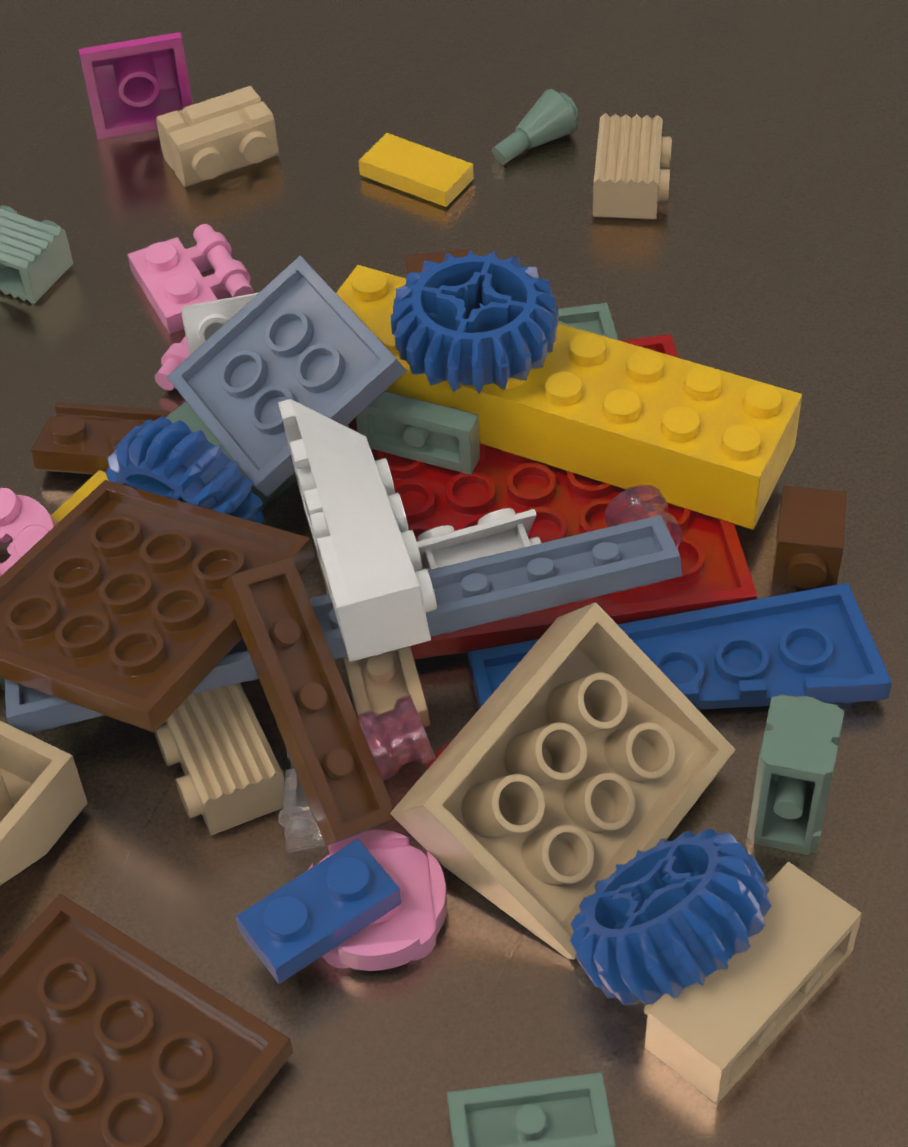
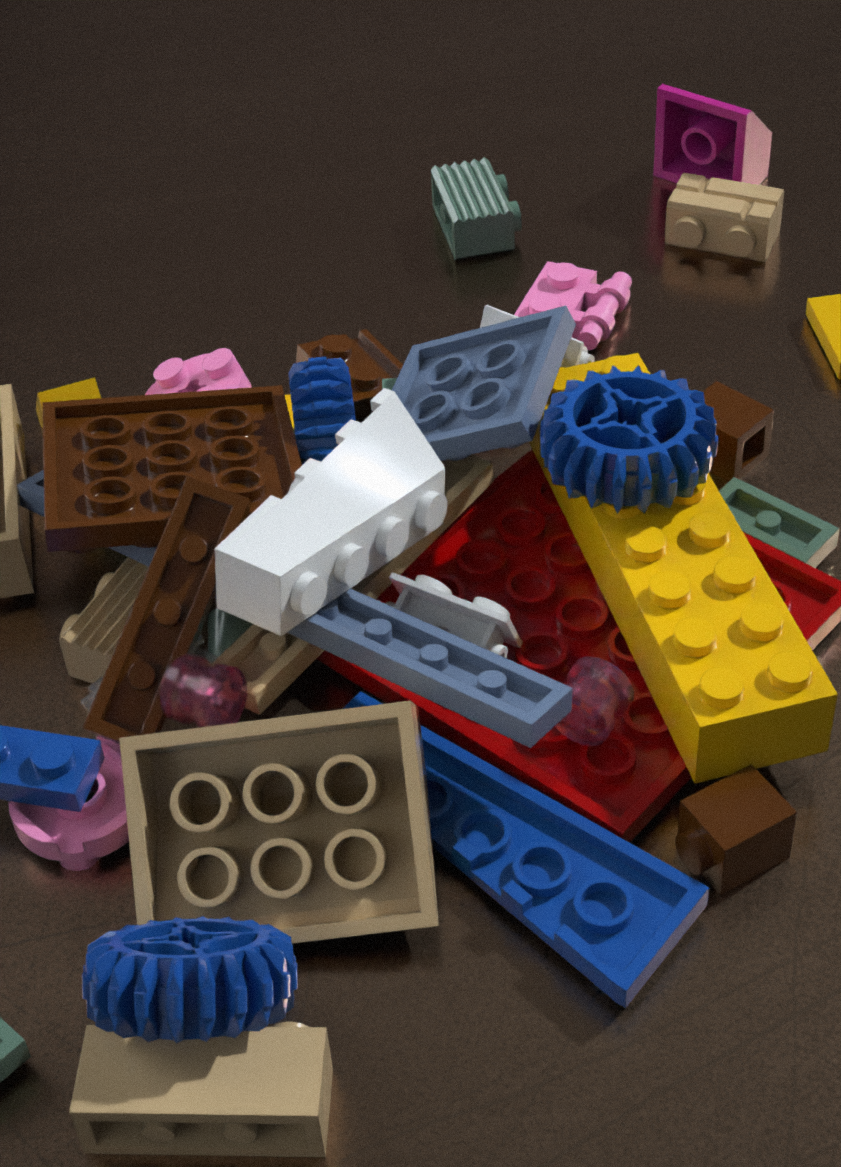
camera: 50 degrees right, 5 degrees down
sand green plate [356,391,480,475] -> none
sand green brick [747,694,844,855] -> none

